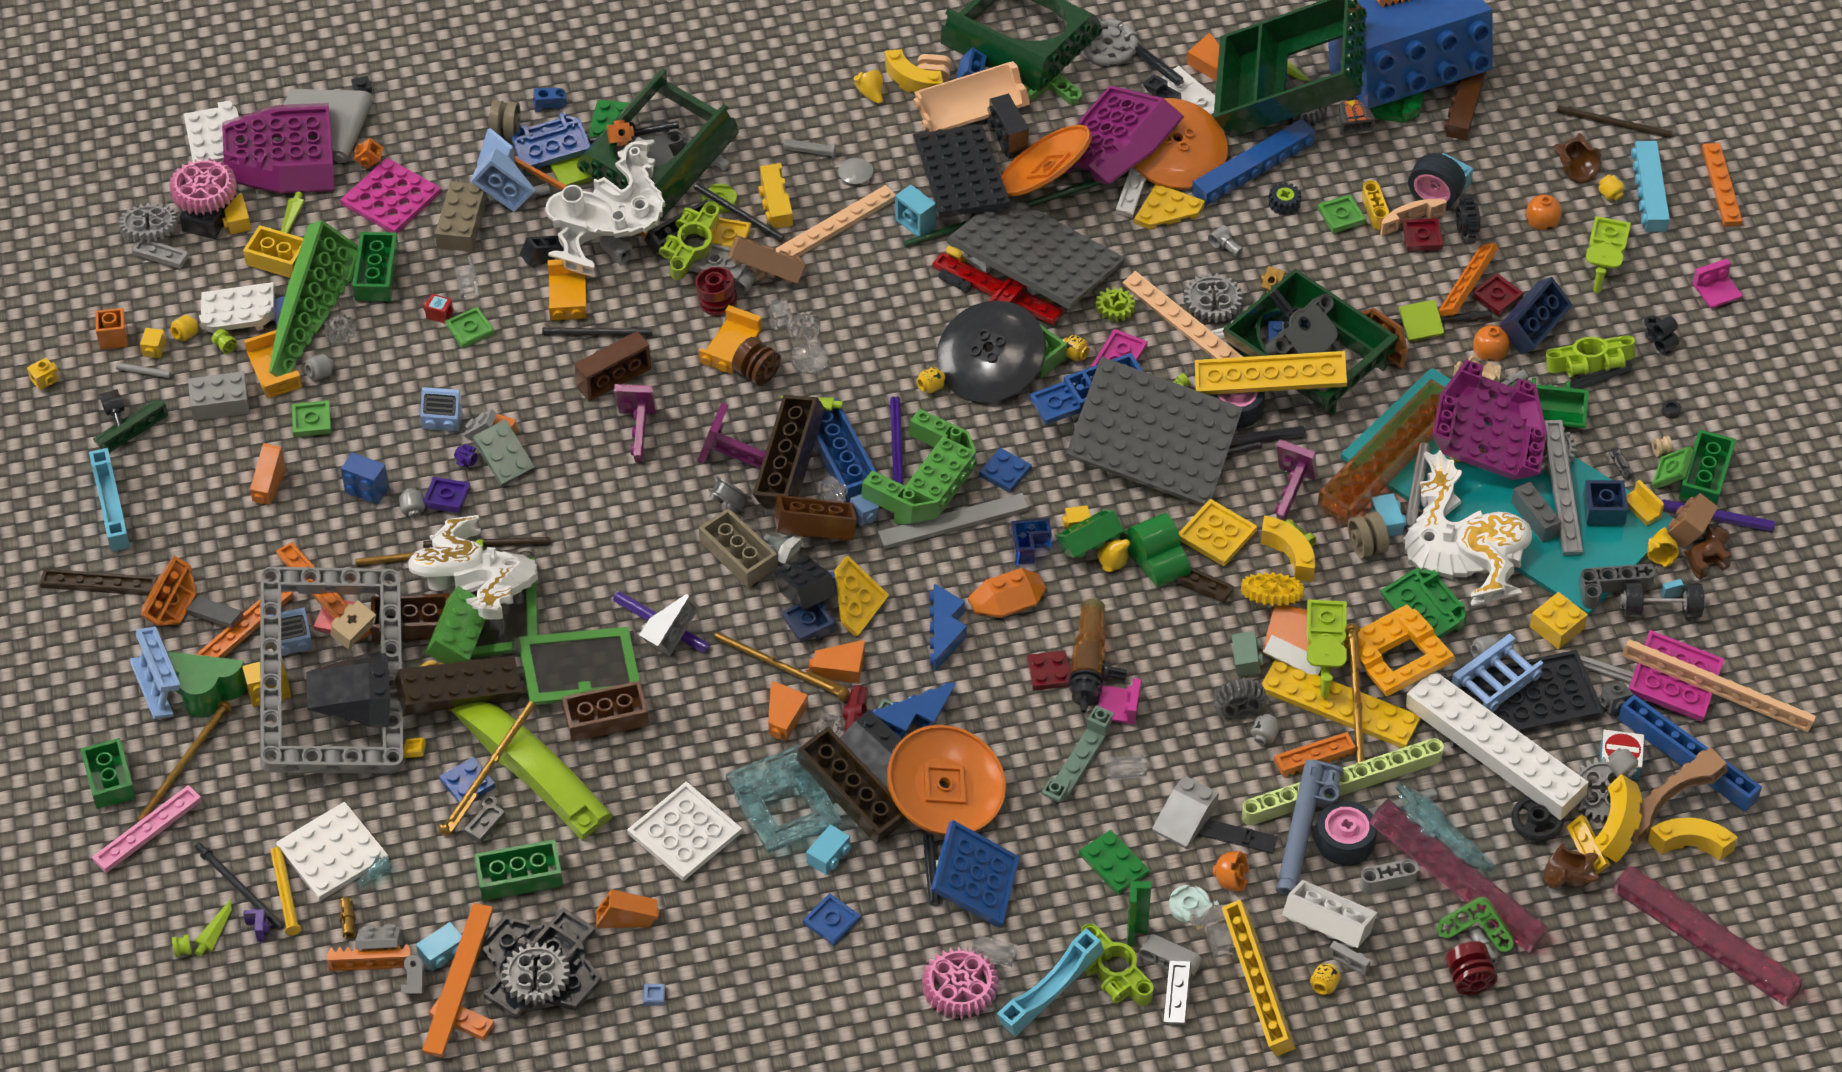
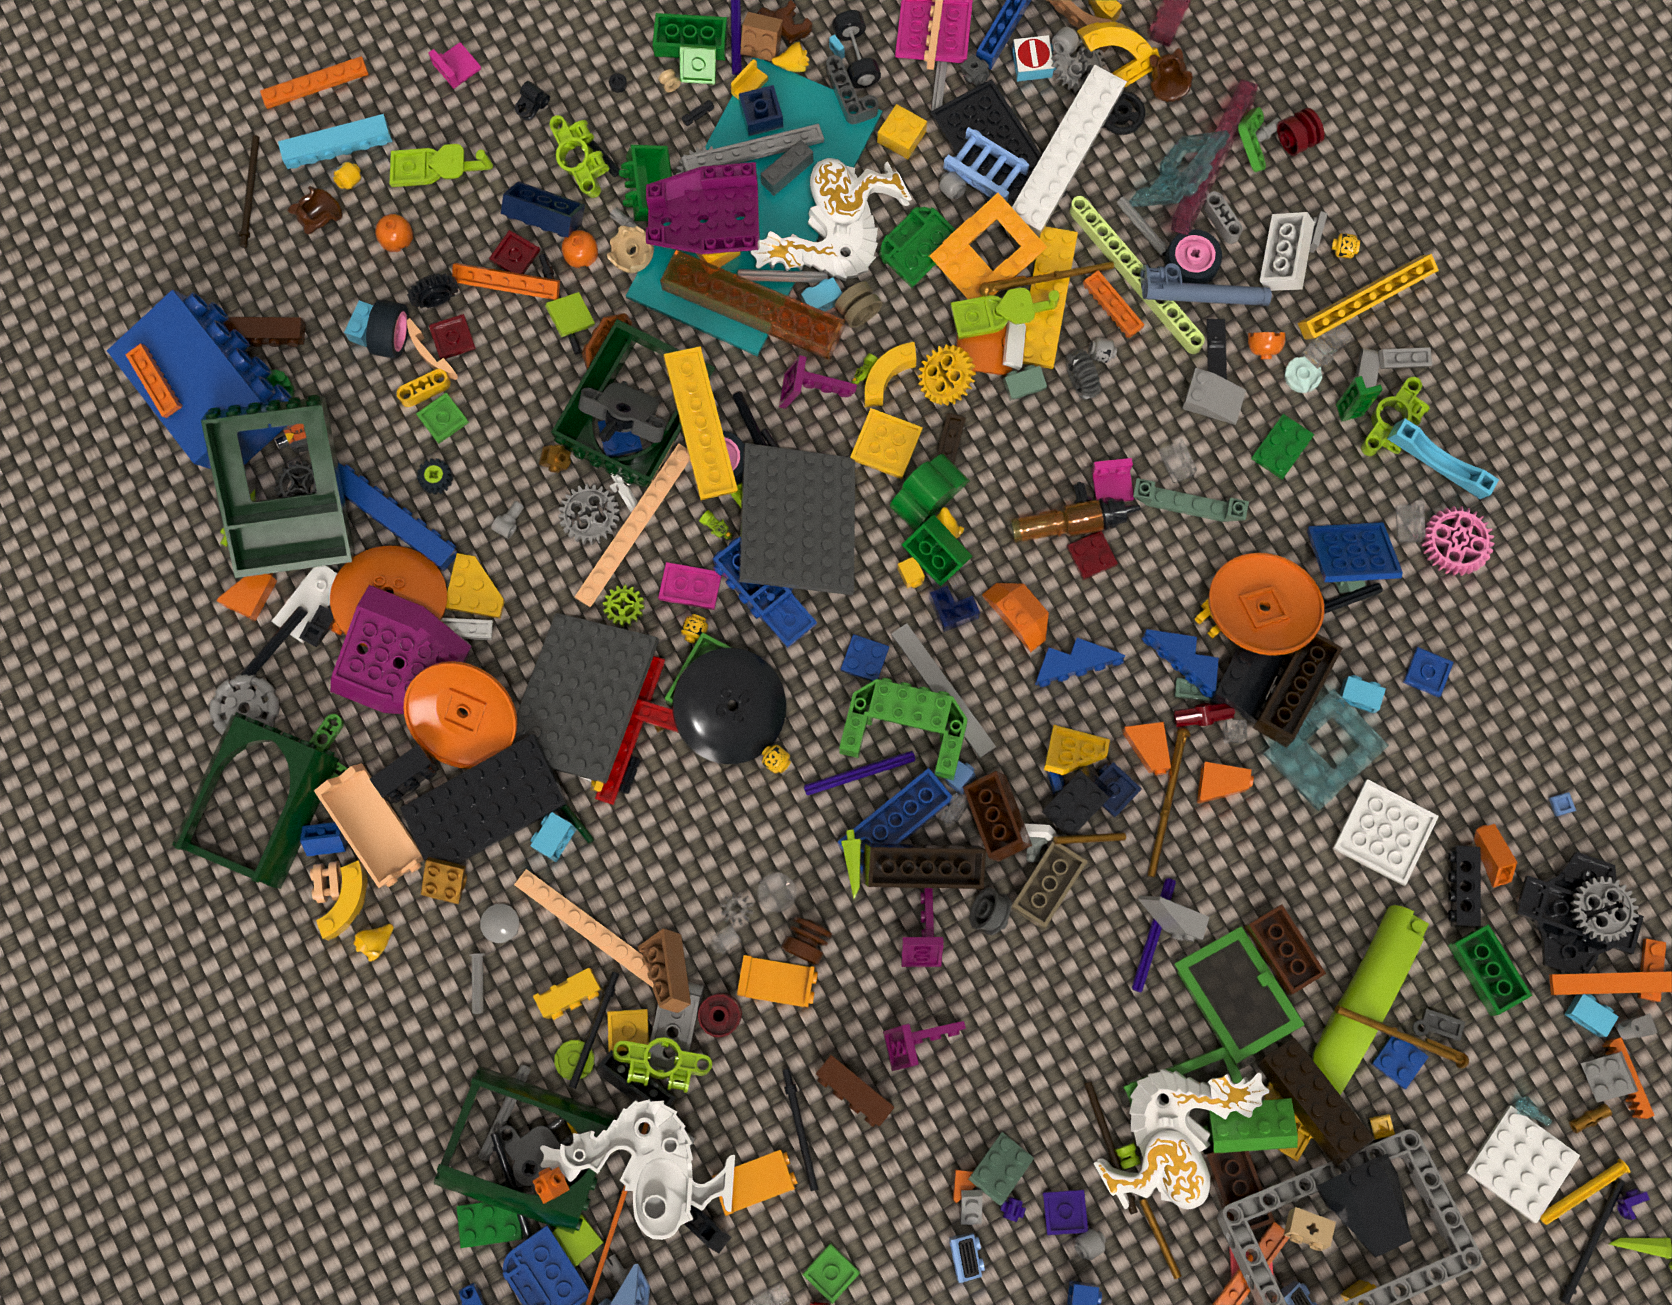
camera: 105 degrees left, 25 degrees up
none -> pearl gold plate [421,857,467,904]
none -> pearl gold bar [1053,833,1126,844]
none -> black brick [1448,846,1481,928]

